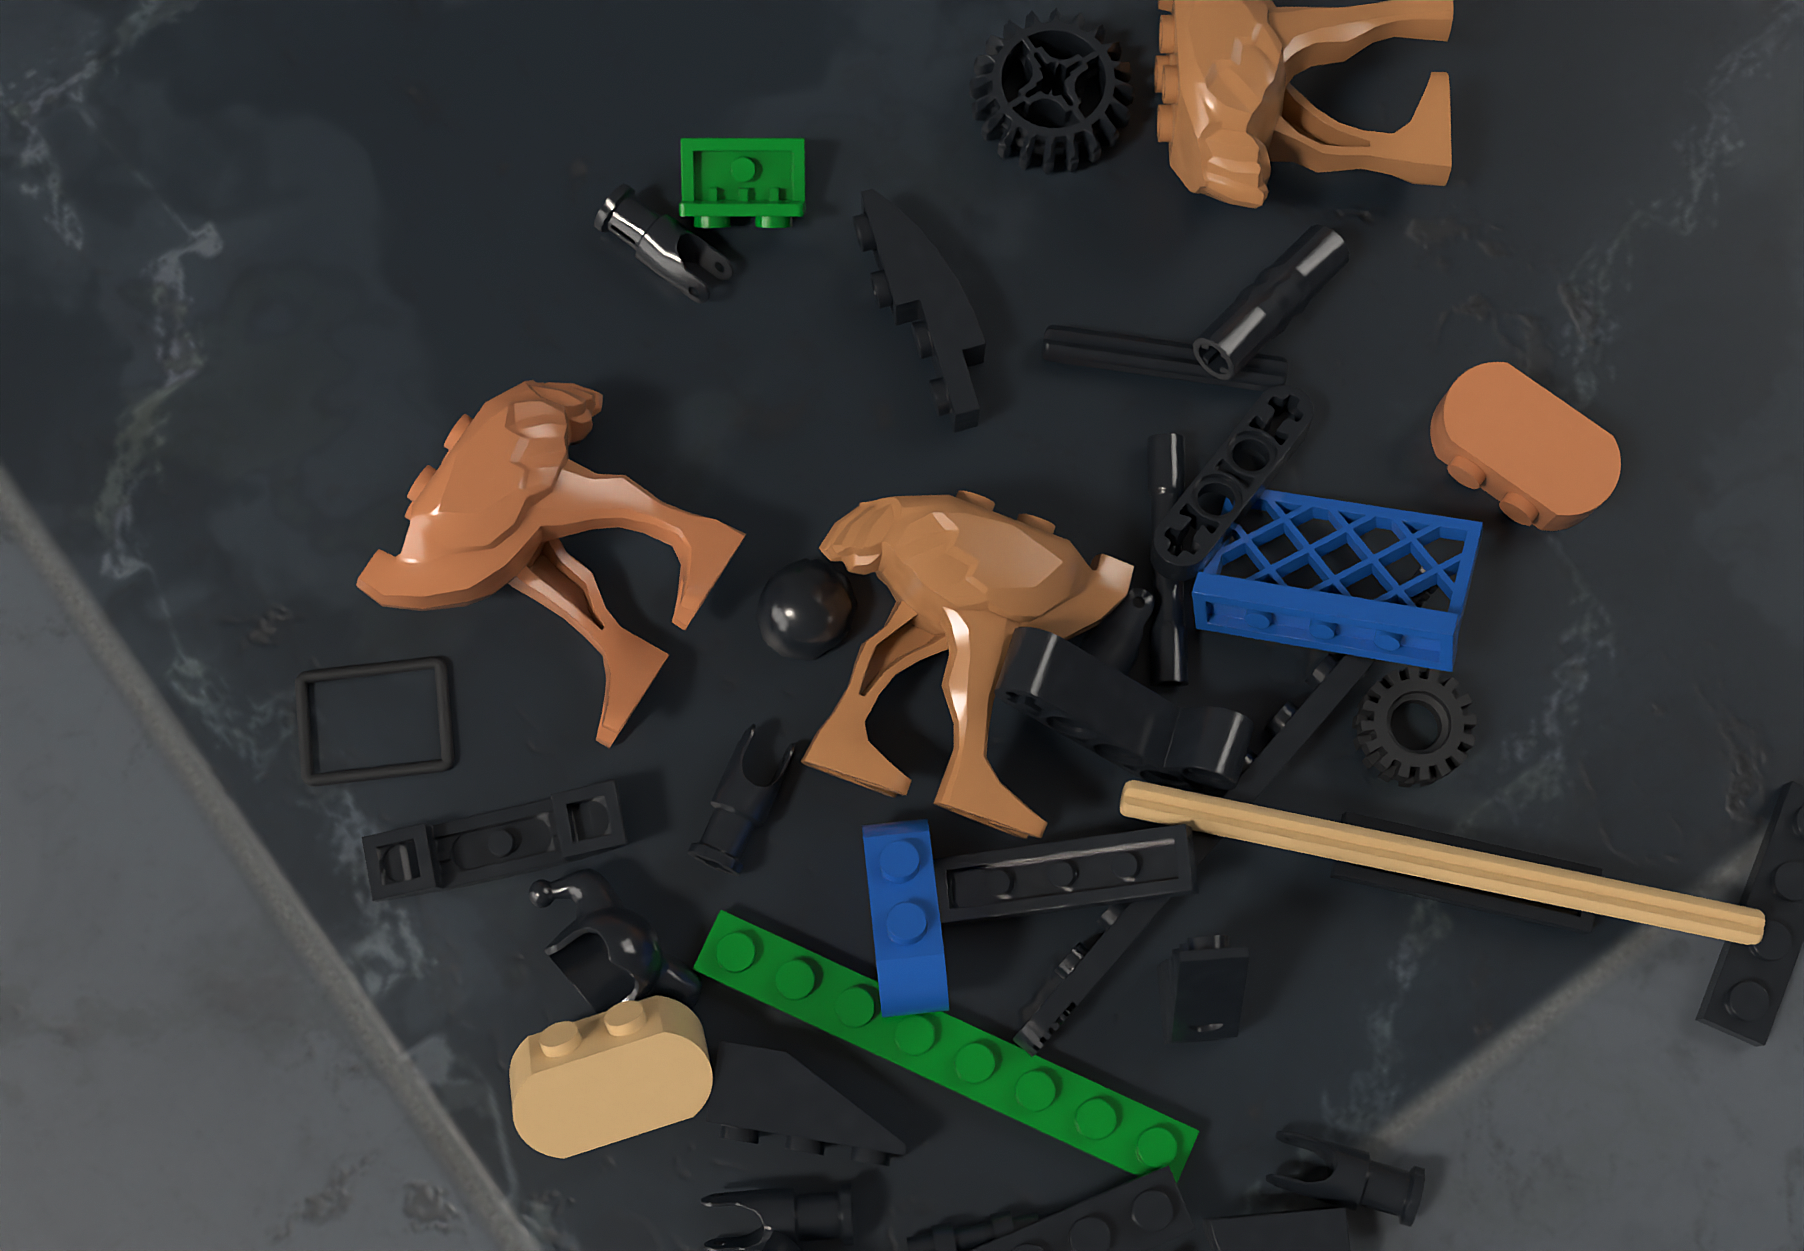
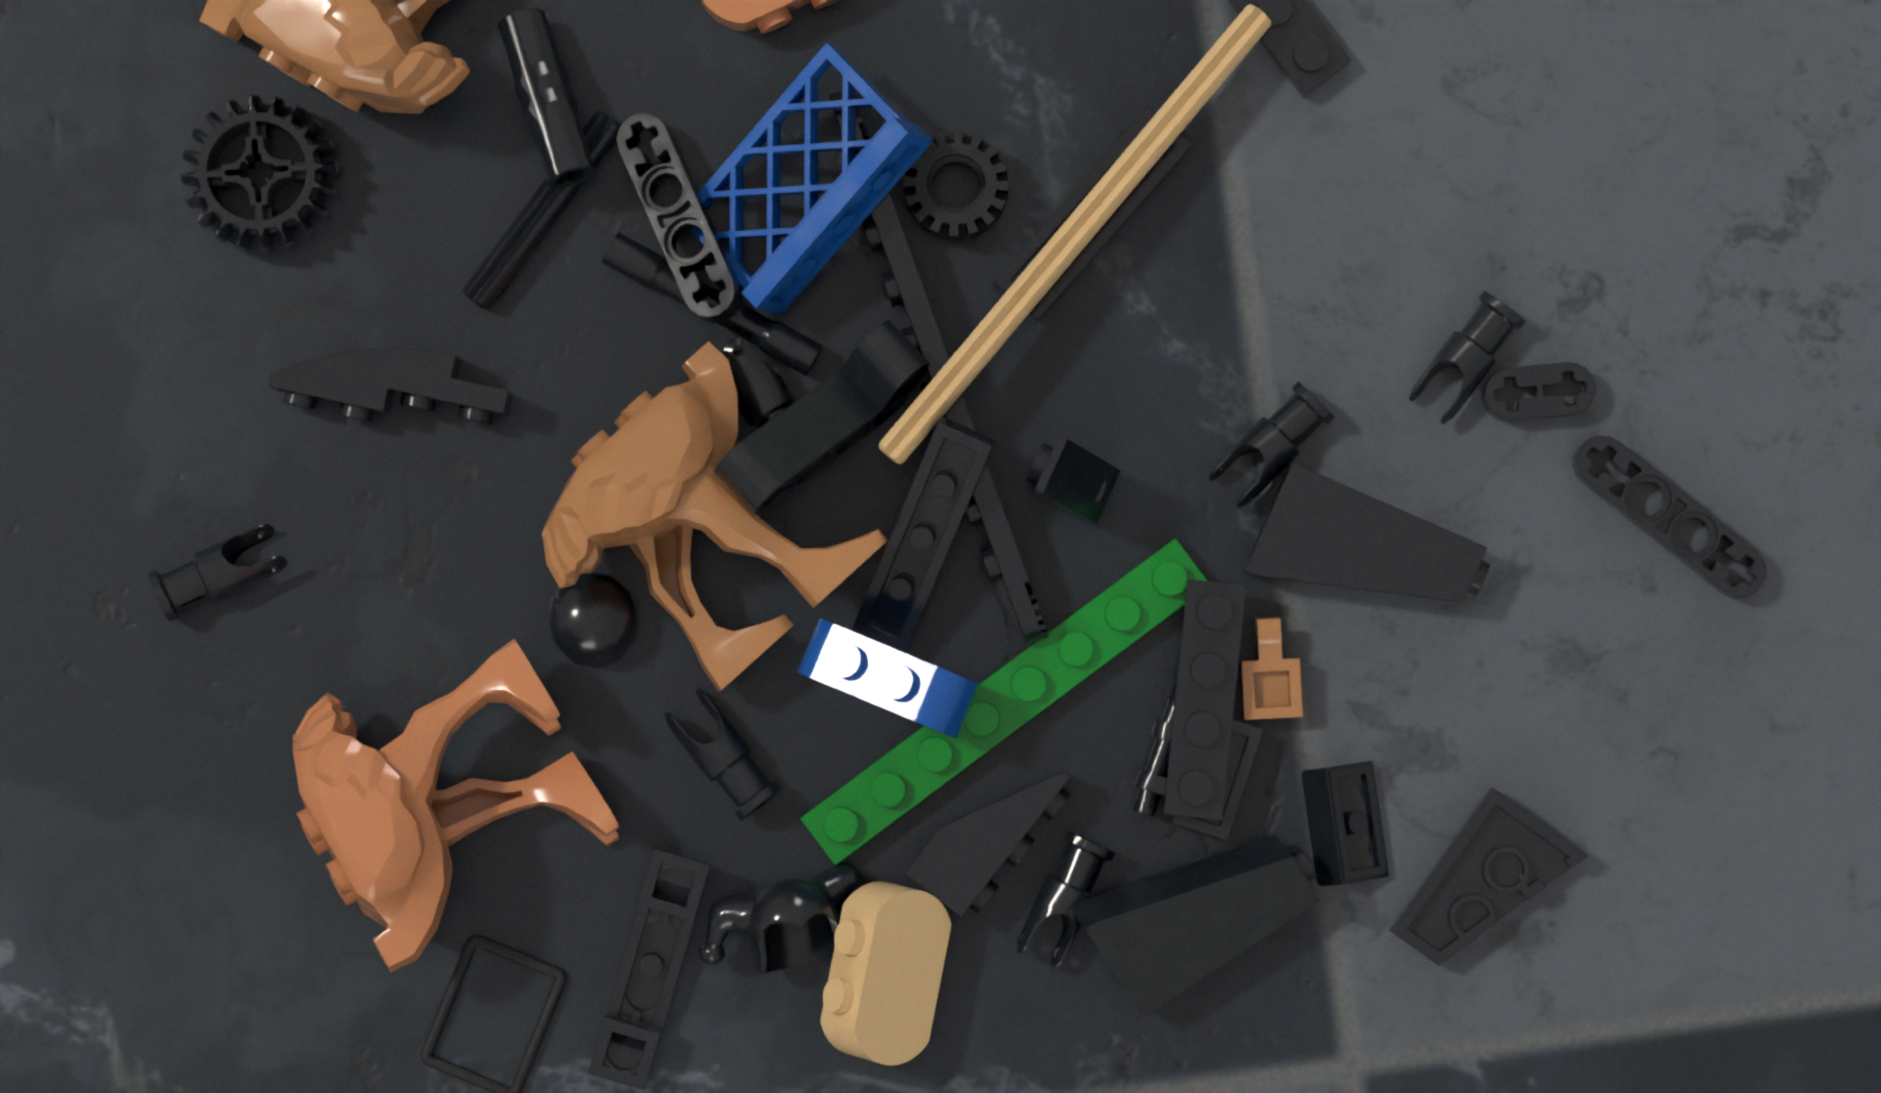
camera: 60 degrees left, 10 degrees up
green bracket [679,137,806,228] -> none

